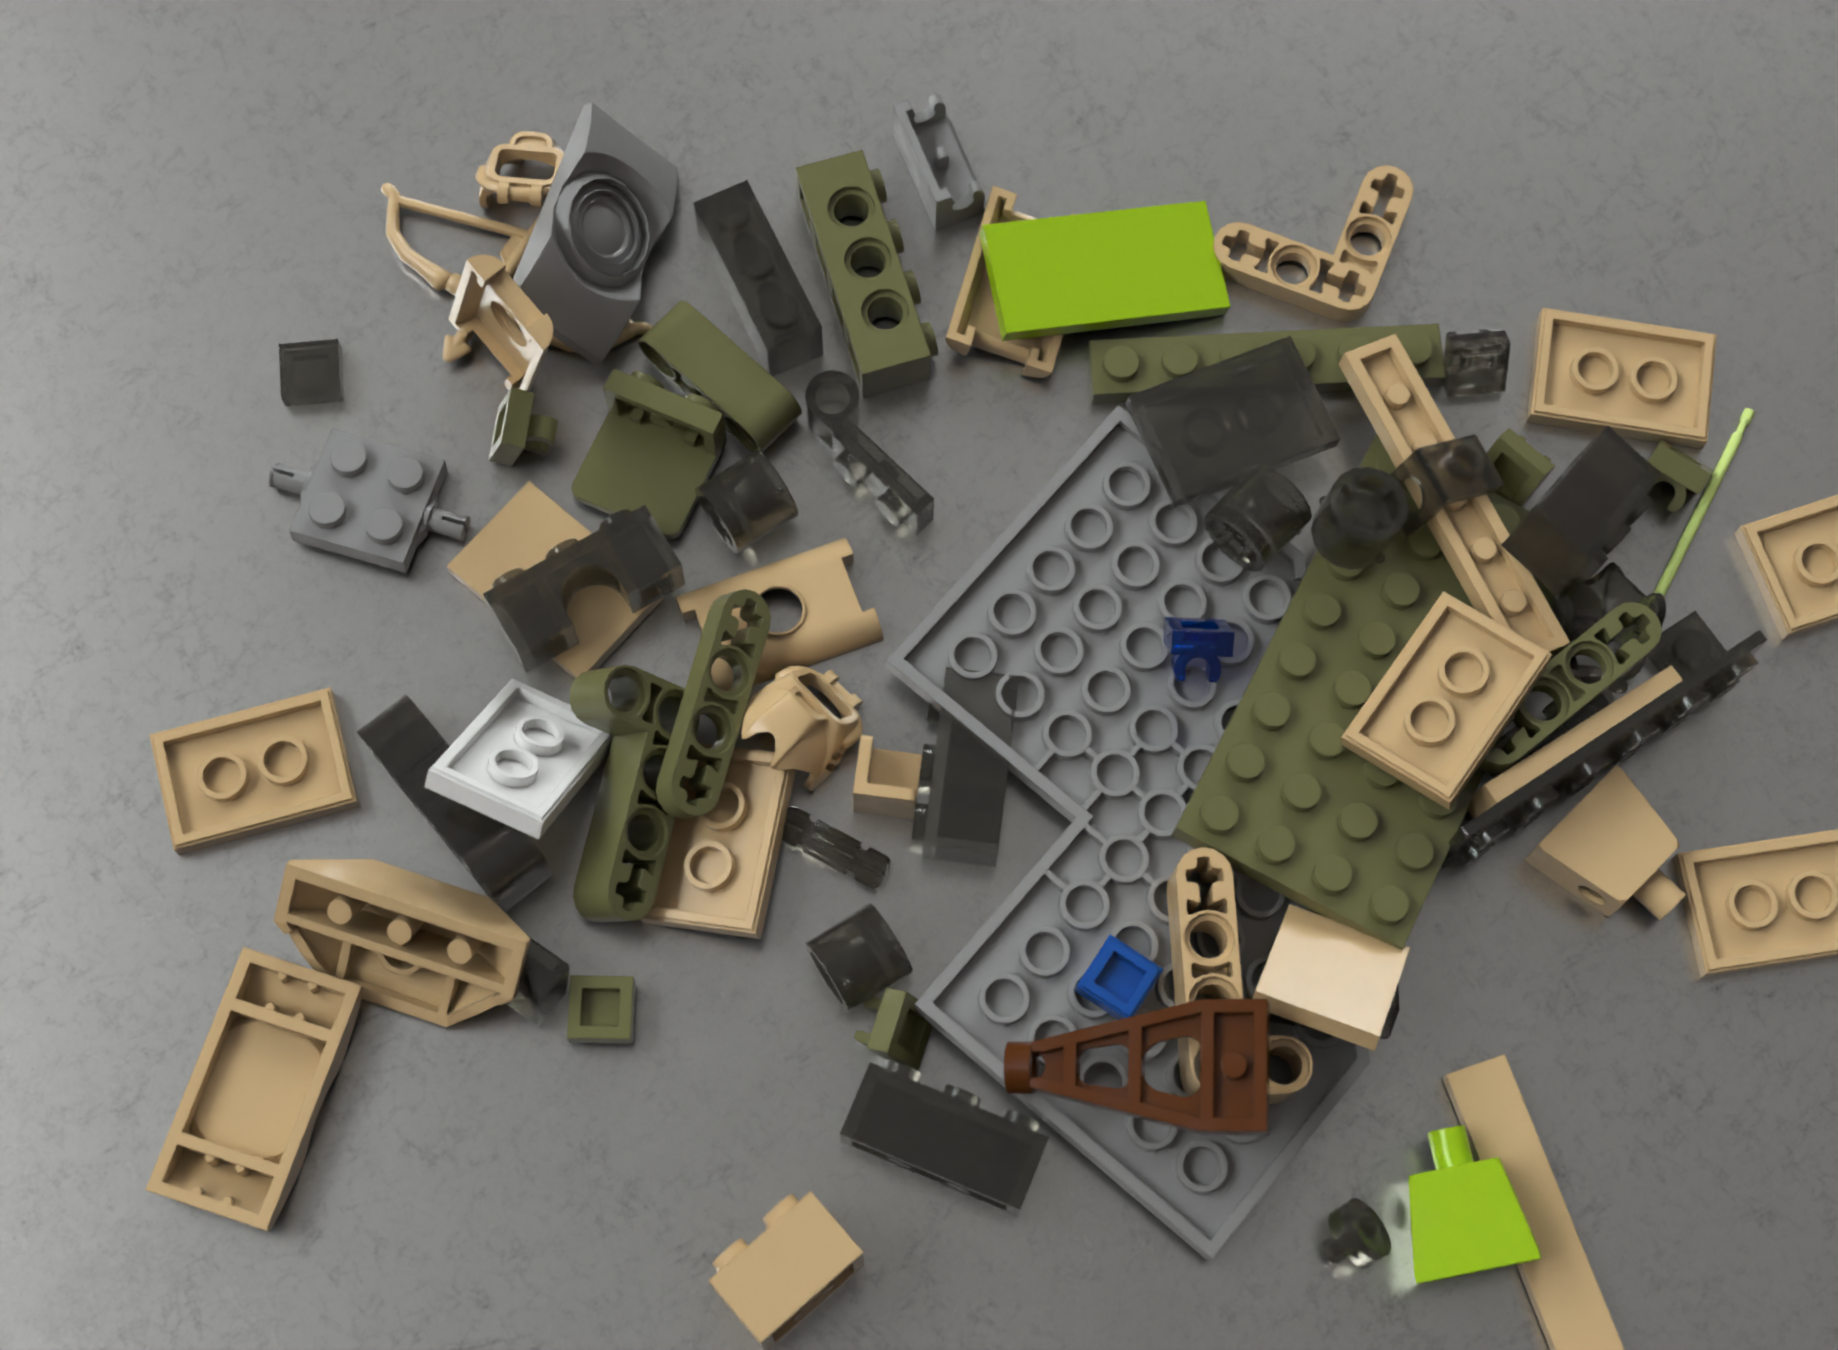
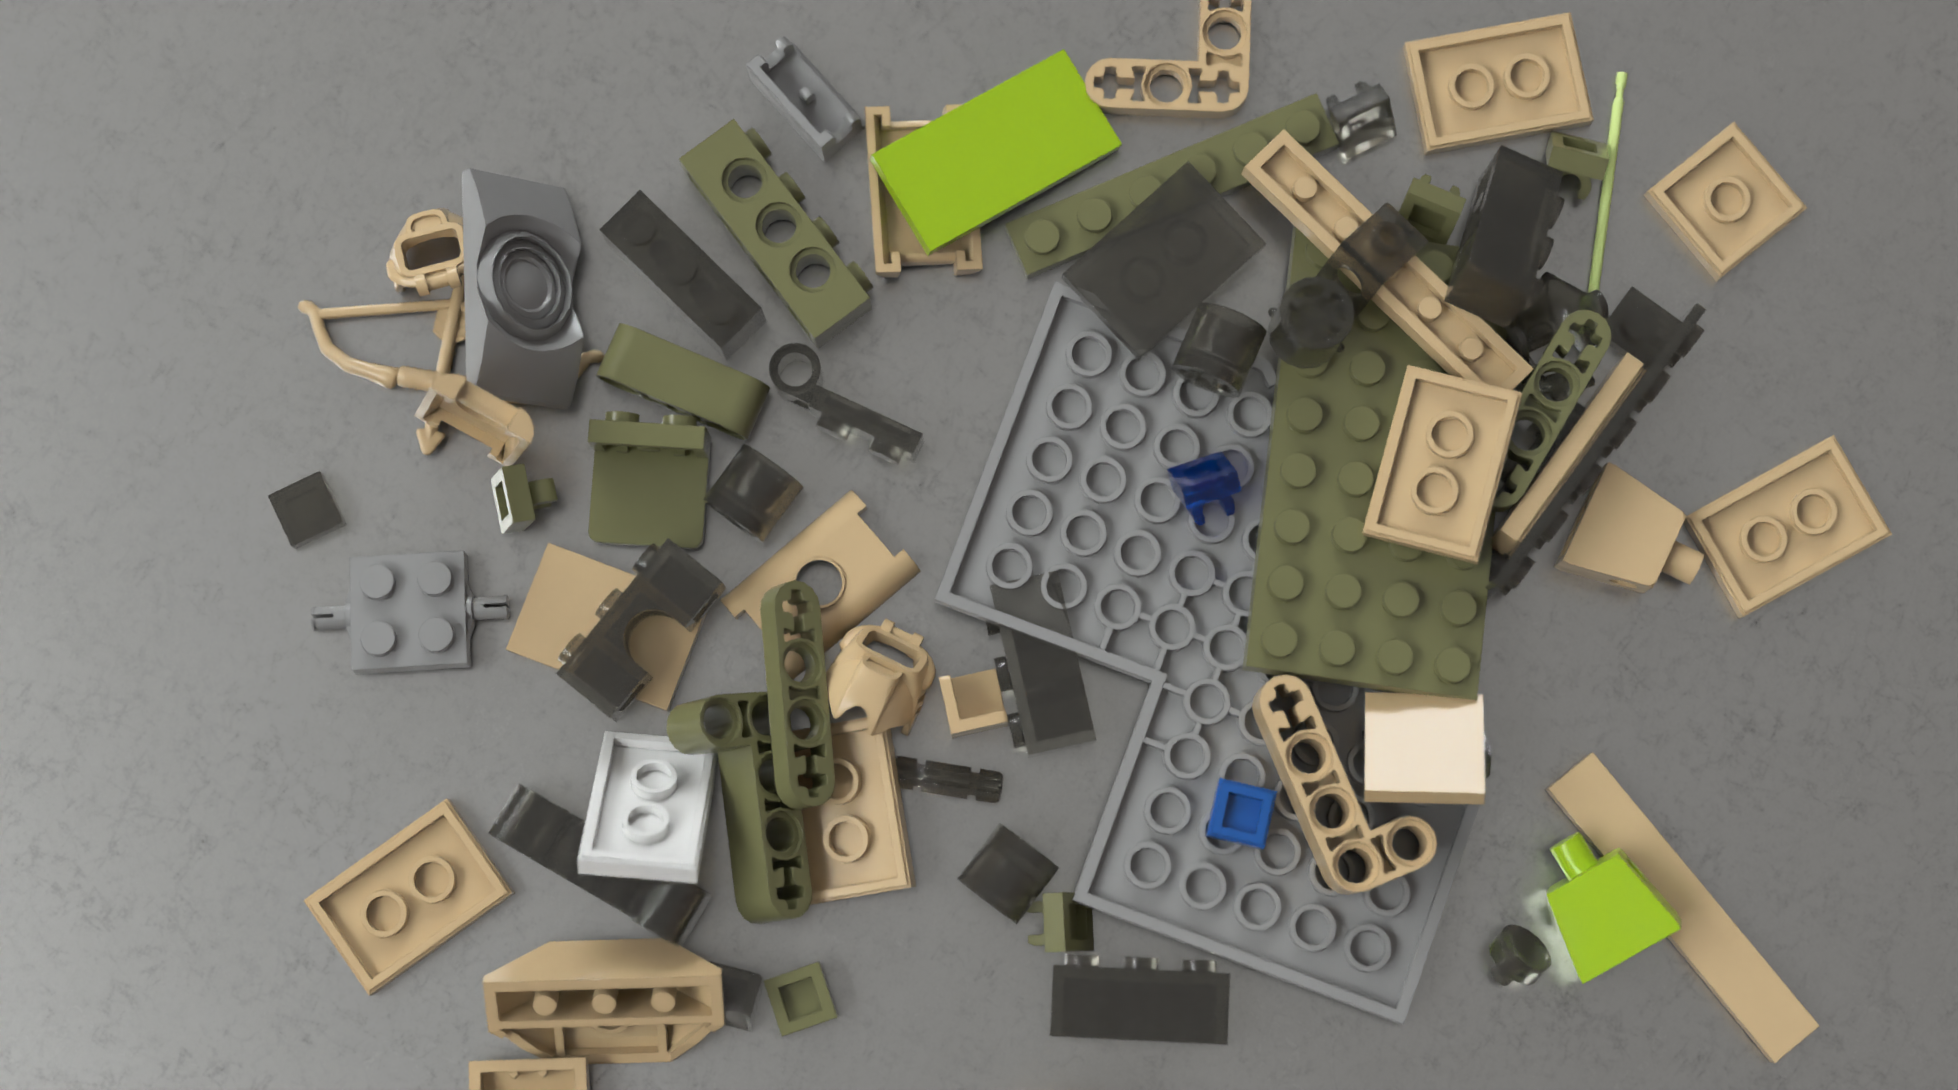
camera: 15 degrees left, 10 degrees up
reddish brown plate [1004,999,1270,1135] -> none

